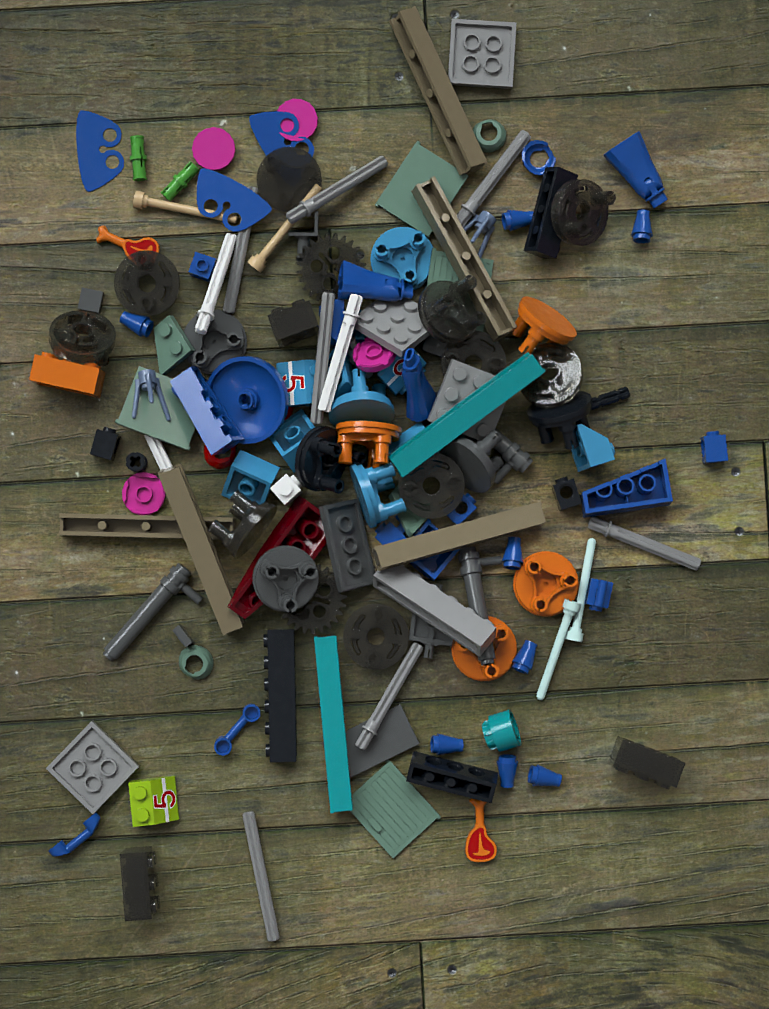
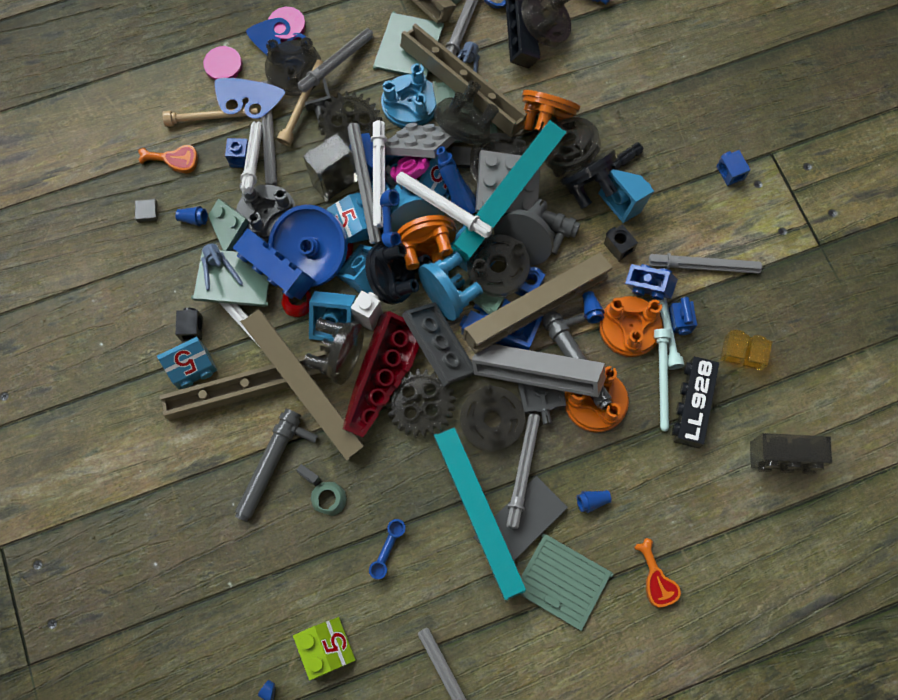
camera: 15 degrees left, 15 degrees down
orange brick [29,352,106,398] -> none
light grey plate [46,720,139,814] -> none
clear smoke piece [49,310,116,366] -> none
blue piece [76,110,124,192] -> none
clear smoke piece [114,250,180,317] -> none
dark pink tile [122,472,166,515] -> none
black bush [126,452,148,473] -> none
bright green pin [130,135,147,181] -> none
bright green pin [160,161,200,202] -> none
dark grey piece [252,545,319,613] -> none
black brick [263,629,297,762] -> none
blue piece [338,260,413,301] -> none
black brick [406,751,498,803] -> none
teal piece [482,709,521,752] -> none
blue cone [496,754,518,788] -> none
blue cone [502,210,533,231] -> none
blue cone [512,640,537,674] -> none
blue cone [528,765,562,787] -> none
blue wedge [580,458,673,518] -> none
blue cone [631,209,653,244] -> none
none -> dark azure slope [157,337,217,389]
none -> blue bar [380,189,402,248]
none -> white axle [396,172,493,238]
none -> blue brick [625,264,678,300]
none -> black brick [672,356,719,449]
none -> clear yellow piece [720,330,773,371]

